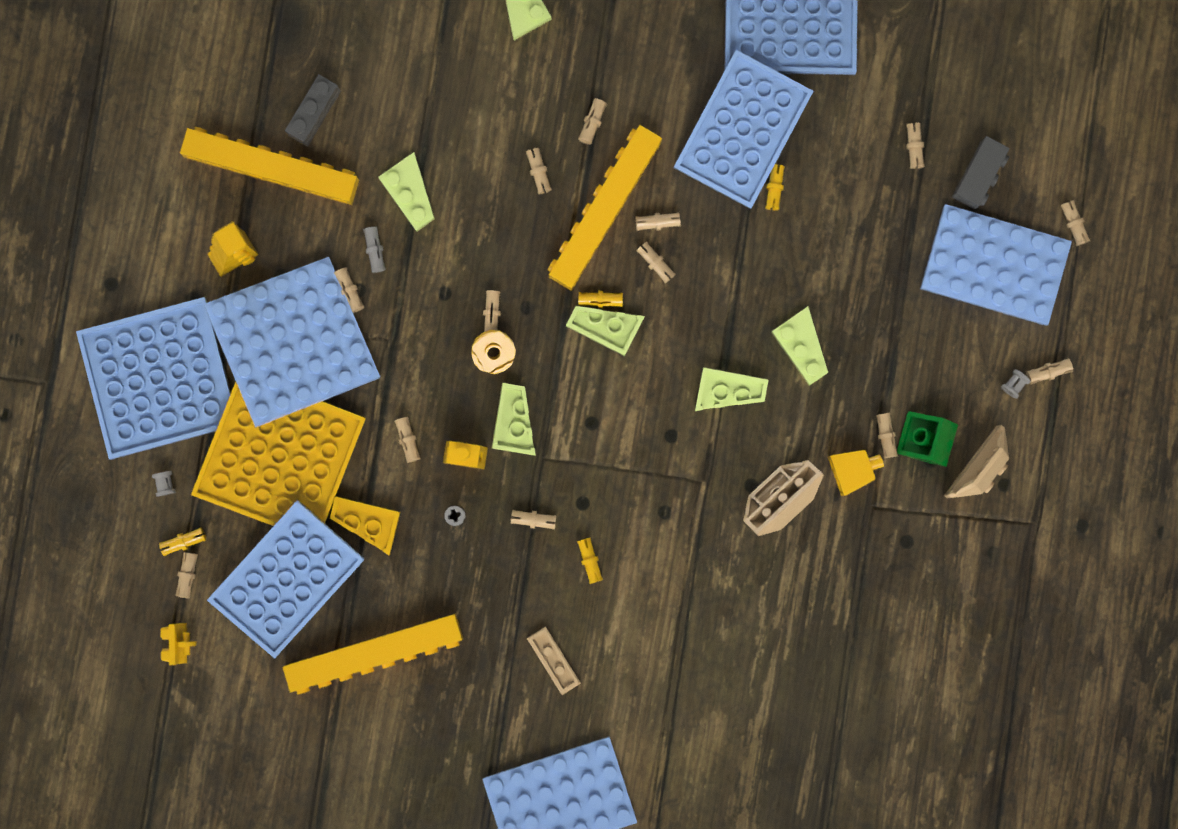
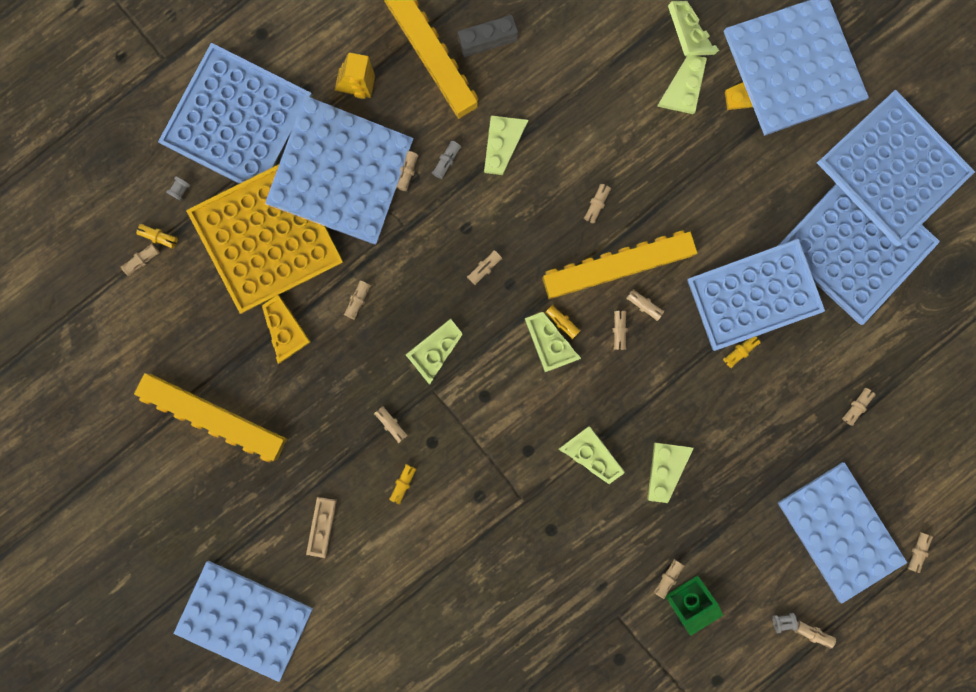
camera: 50 degrees right, 0 degrees up
yellow hips [161,623,197,665] -> none
light blue plate [207,500,365,658] -> none
yellow torso [443,441,488,469] -> none
light grey bush [444,506,466,526] -> none
yellow tile [471,330,516,374] -> none
tan pin [578,99,607,145] -> none
tan wedge [743,460,824,536] -> none
yellow torso [828,450,884,496] -> none
tan wedge [944,425,1009,498] -> none
dark grey brick [952,136,1010,210] -> none

